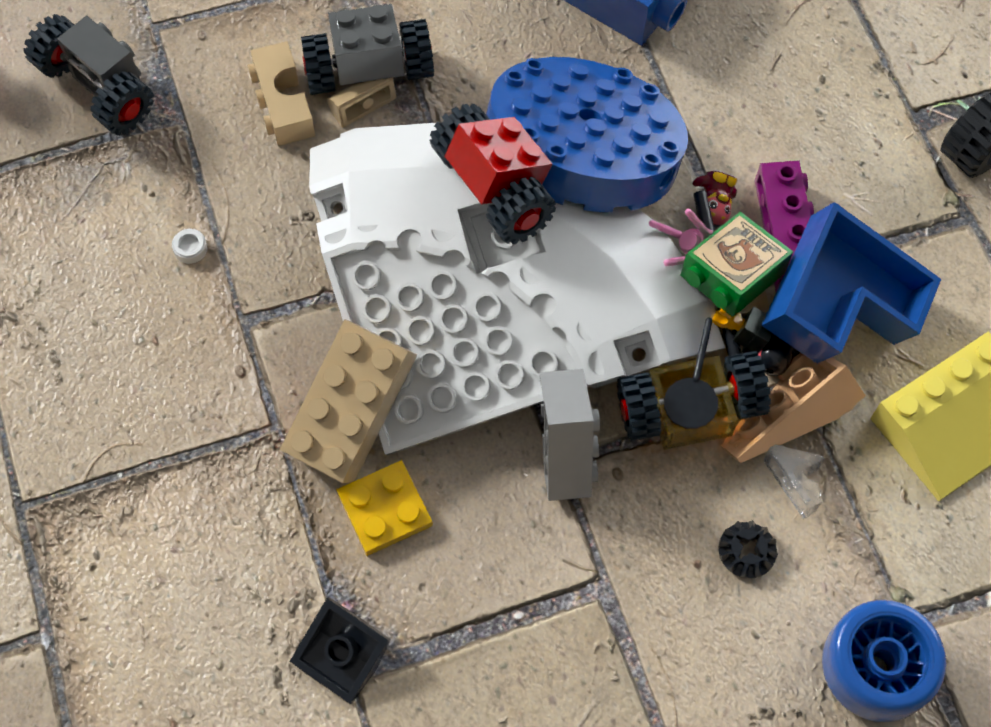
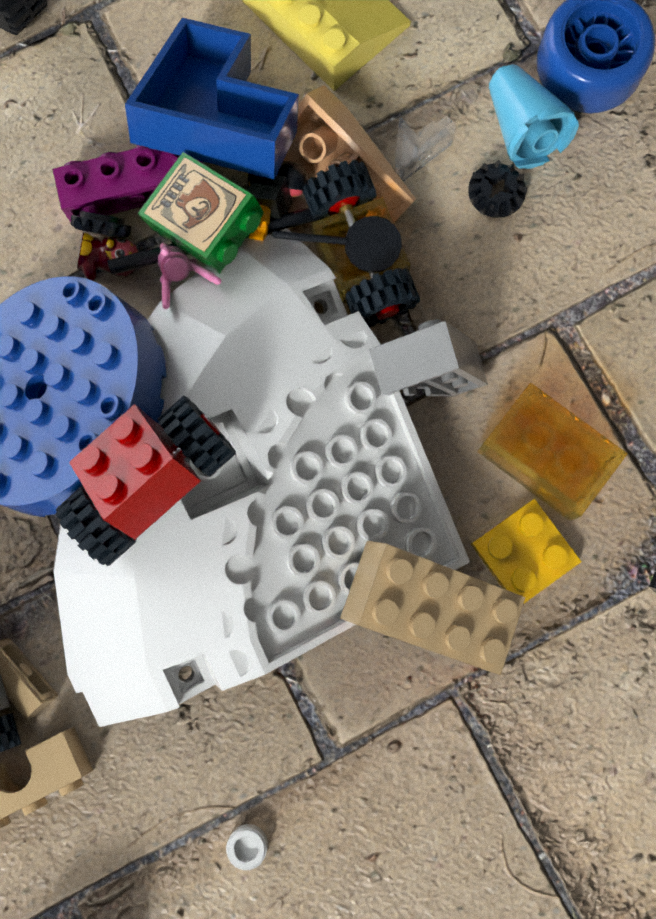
camera: 90 degrees left, 15 degrees up
none -> black gear [70,211,132,238]
none -> clear yellow brick [477,382,628,521]
none -> medium azure cone [489,64,579,169]

